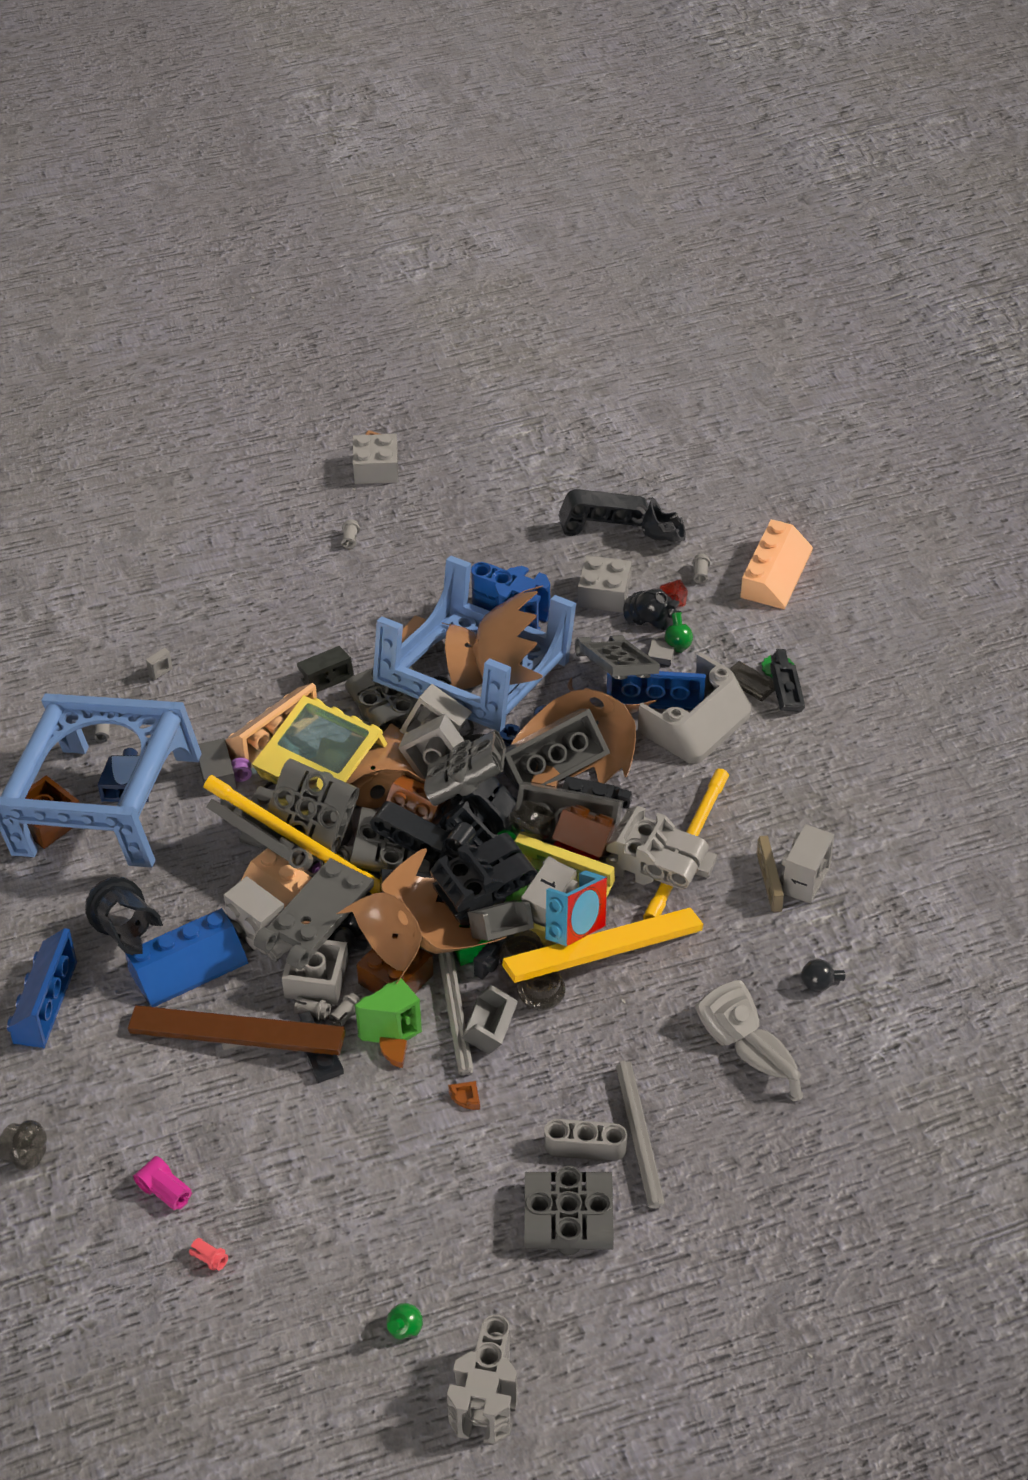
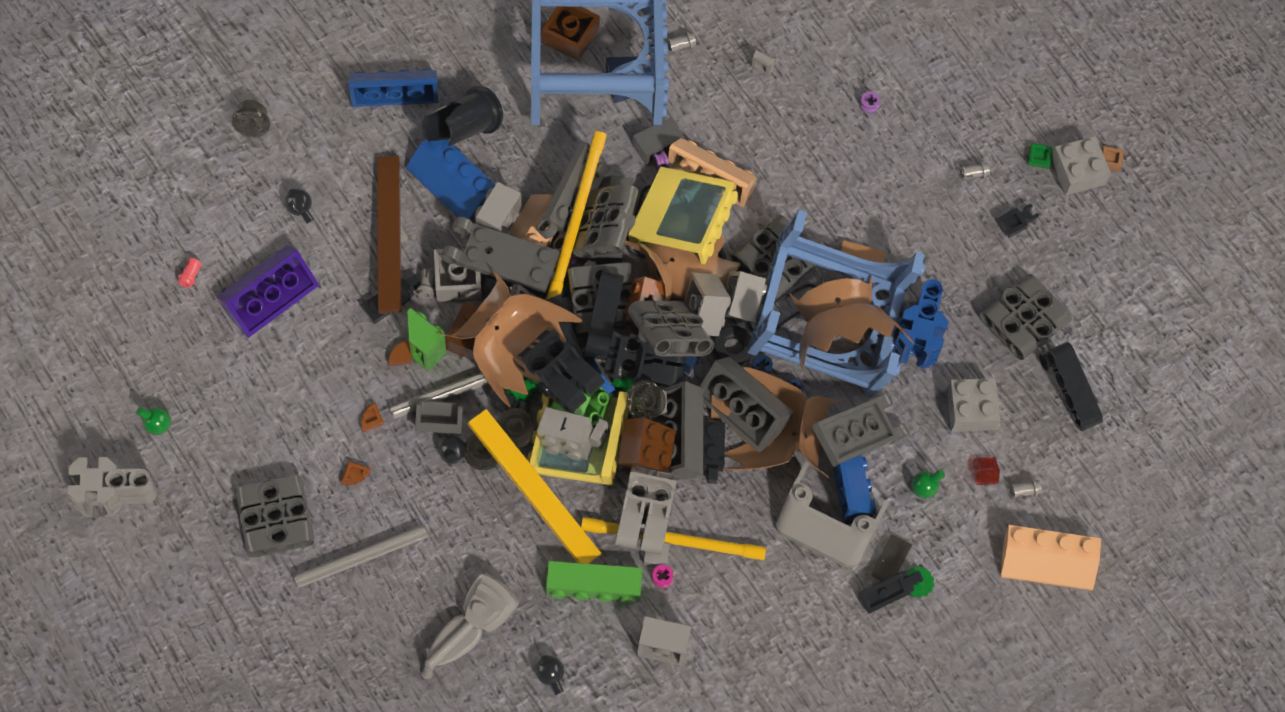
camera: 70 degrees right, 20 degrees up
dark pink piece [133,1156,192,1210] -> none
pearl dark grey hinge [297,646,354,692] -> none
light grey pin [329,993,361,1026] -> none
dark grey panel [468,900,534,941] -> none
light grey beam [544,1119,627,1161] -> none
dark azure panel [545,870,607,946] -> none
black helmet [623,589,682,630] -> none
black helmet [632,497,686,543] -> none
light grey tile [648,640,675,666] -> none
dark tan tile [756,835,784,913] -> none
none -> dark purple slope [216,245,319,338]
none -> black piece [285,189,314,224]
none -> dark orange tile [341,461,371,486]
none -> black piece [439,437,467,464]
none -> bright green brick [546,561,642,604]
none -> dark pink bush [652,565,673,588]
none -> medium lavender bush [860,91,880,113]
none -> dark grey connector [979,274,1072,360]
none -> black plate [997,204,1039,238]
none -> green tile [1028,143,1052,169]

